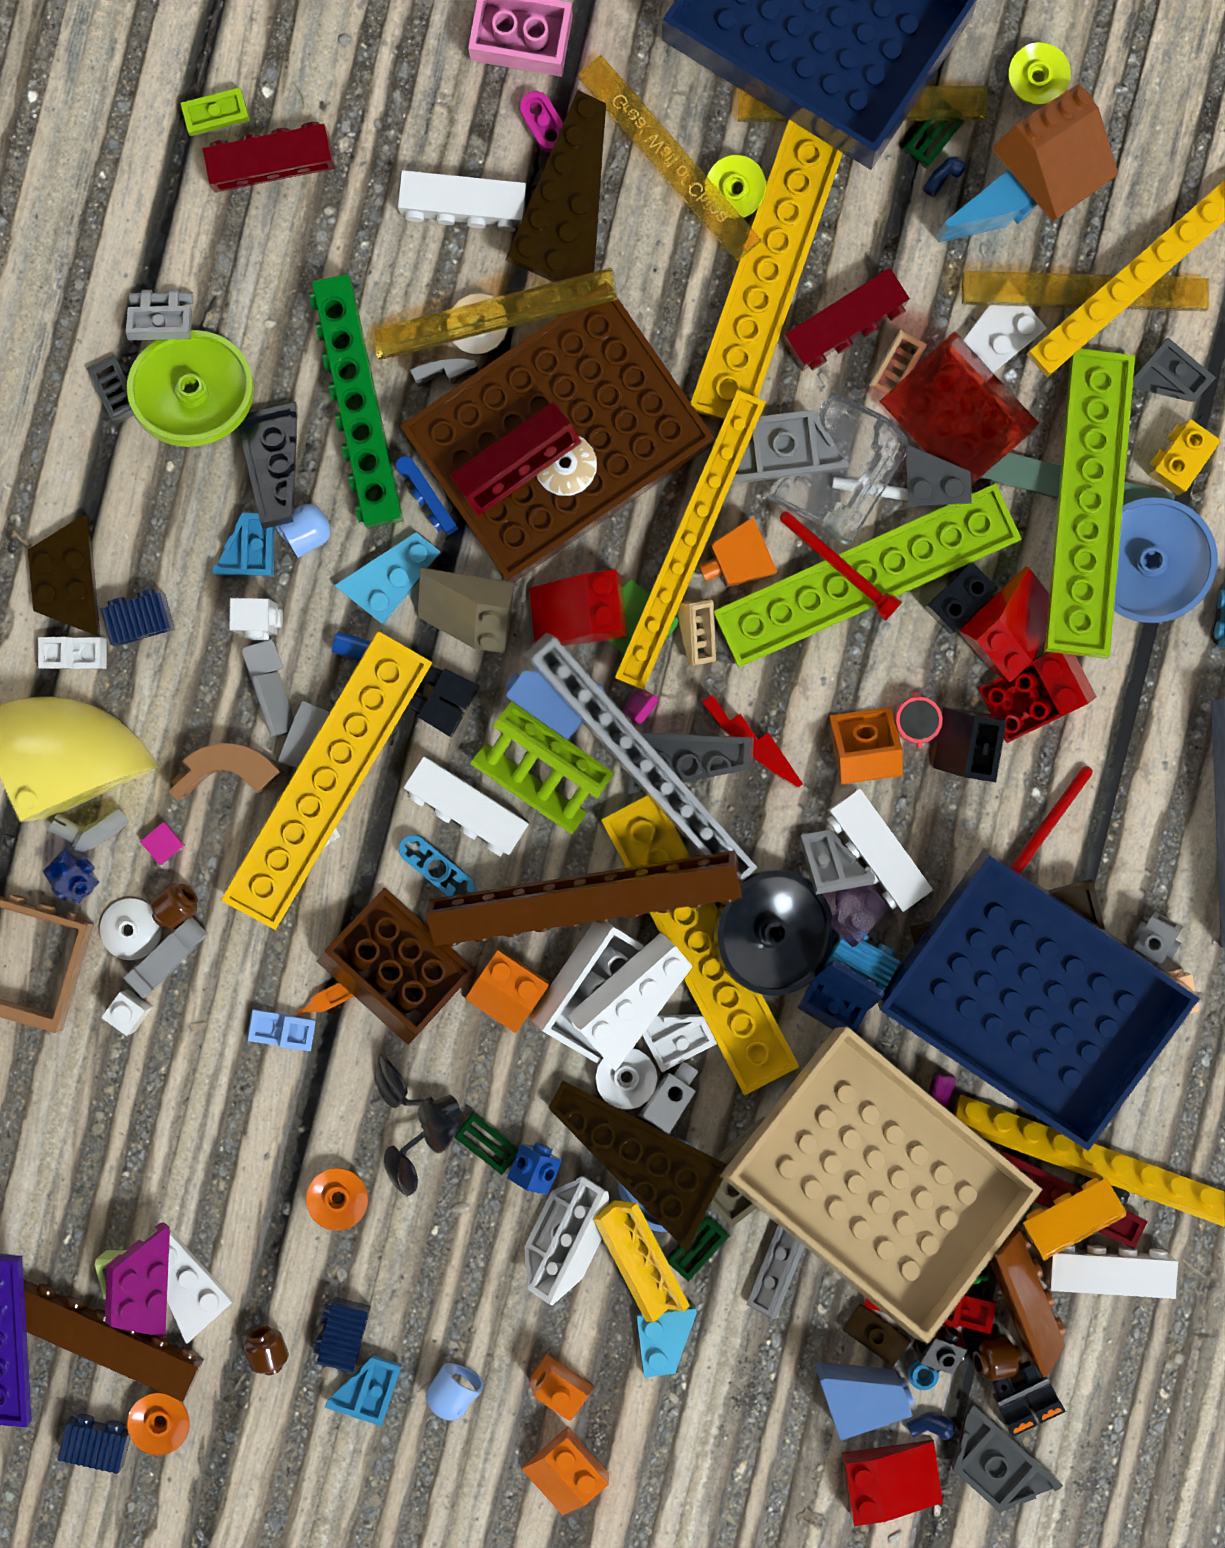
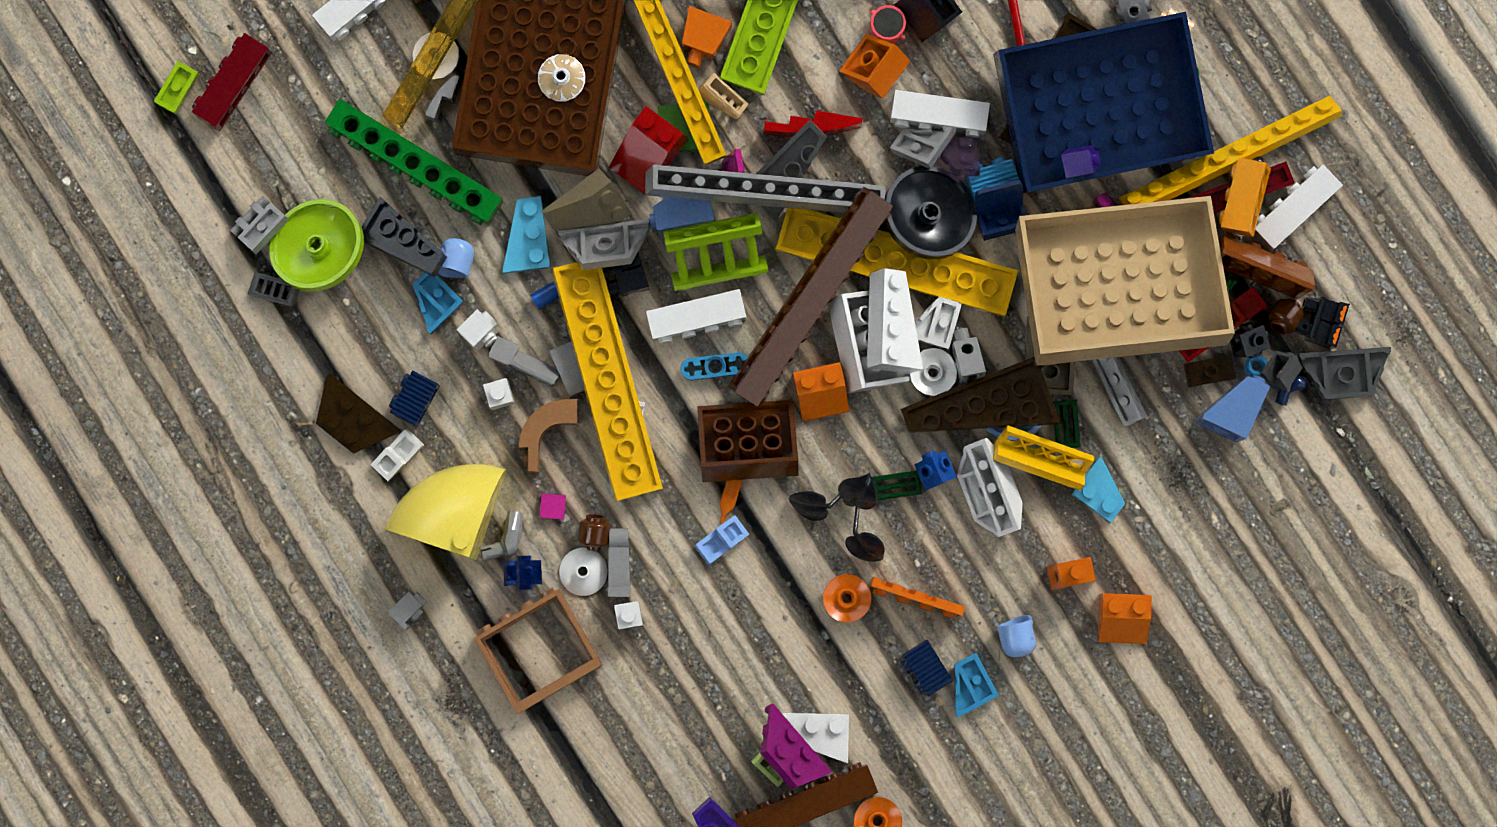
camera: 50 degrees left, 5 degrees down
reddish brown head [243,1326,289,1376] -> none
blue plate [396,456,458,535] -> none
dark red brick [449,402,582,516] -> none
red slope [842,1440,943,1526] -> none
none -> white brick [483,378,515,410]
none -> light grey wing [558,219,651,270]
none -> orange wing [869,577,965,619]
none -> dark purple brick [1061,145,1101,178]
none -> dark grey window [1261,351,1302,392]

